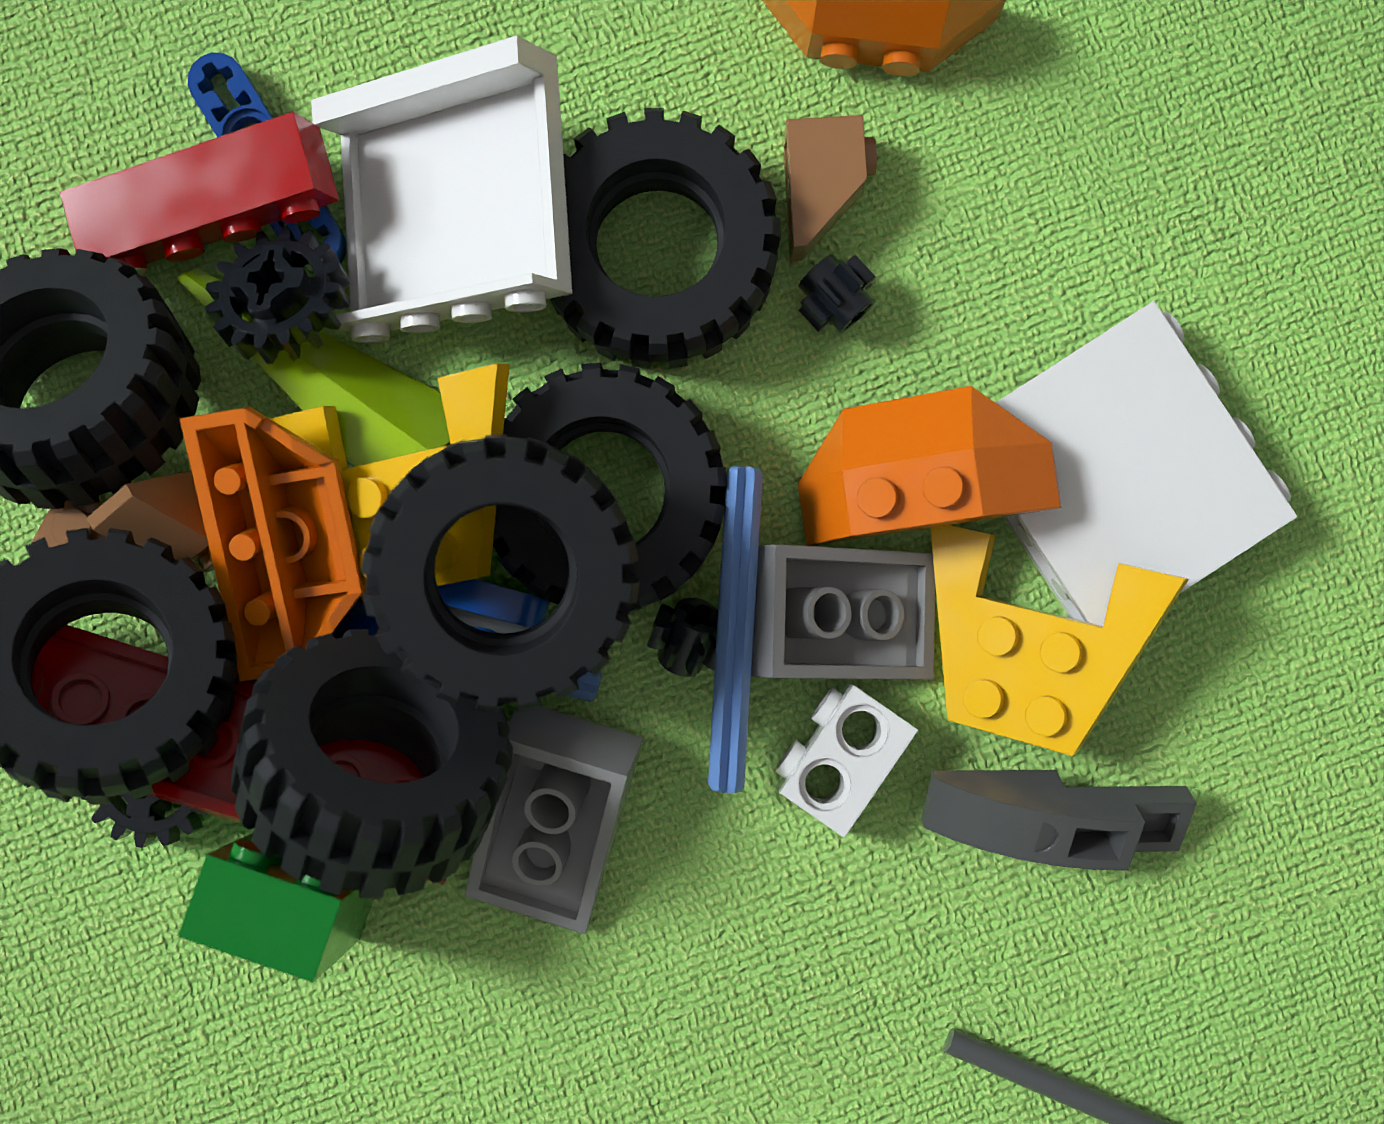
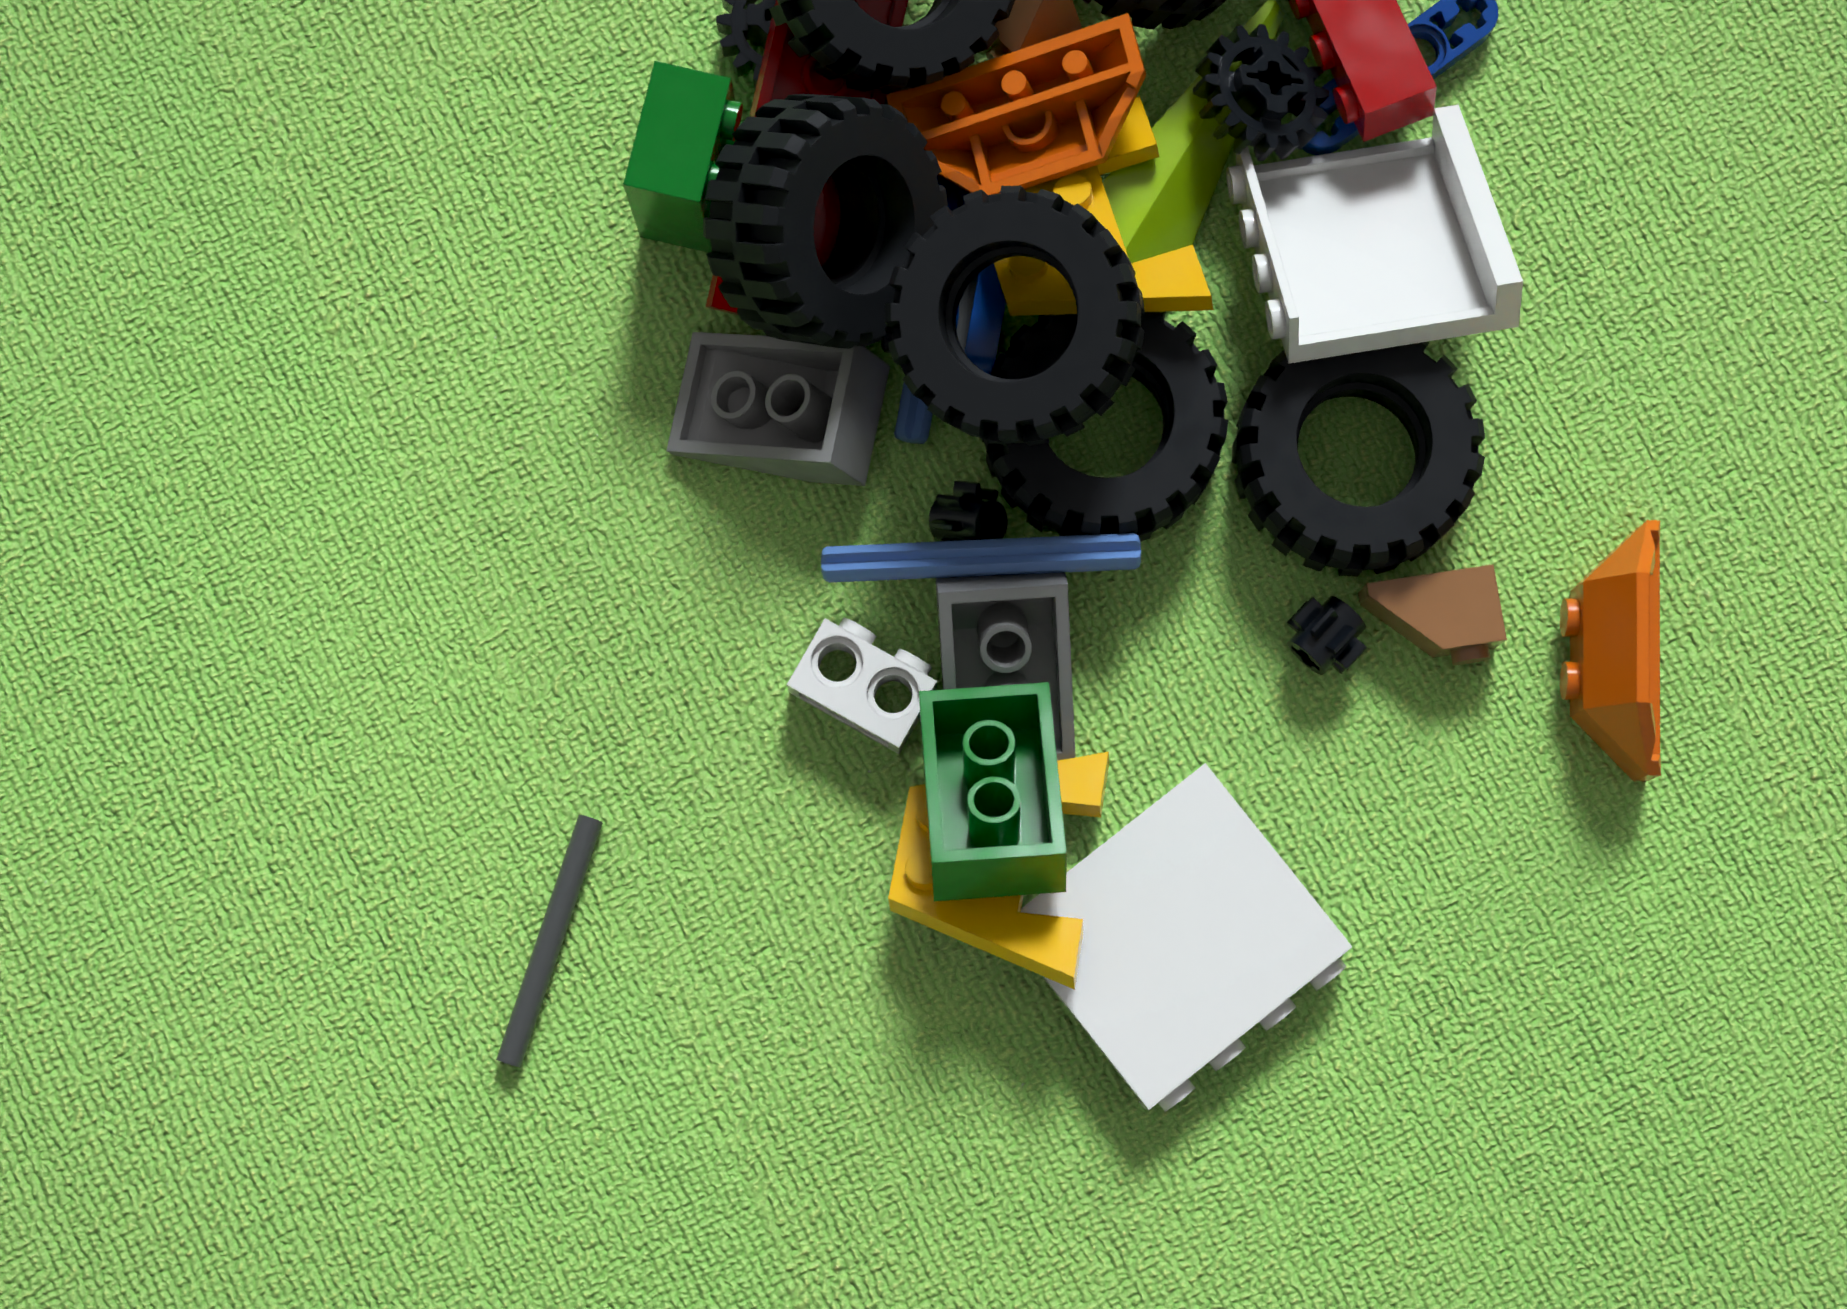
camera: 85 degrees right, 5 degrees down
orange wedge [798,386,1062,546] -> none
dark grey slope [921,770,1197,871] -> none
none -> green brick [919,682,1067,901]

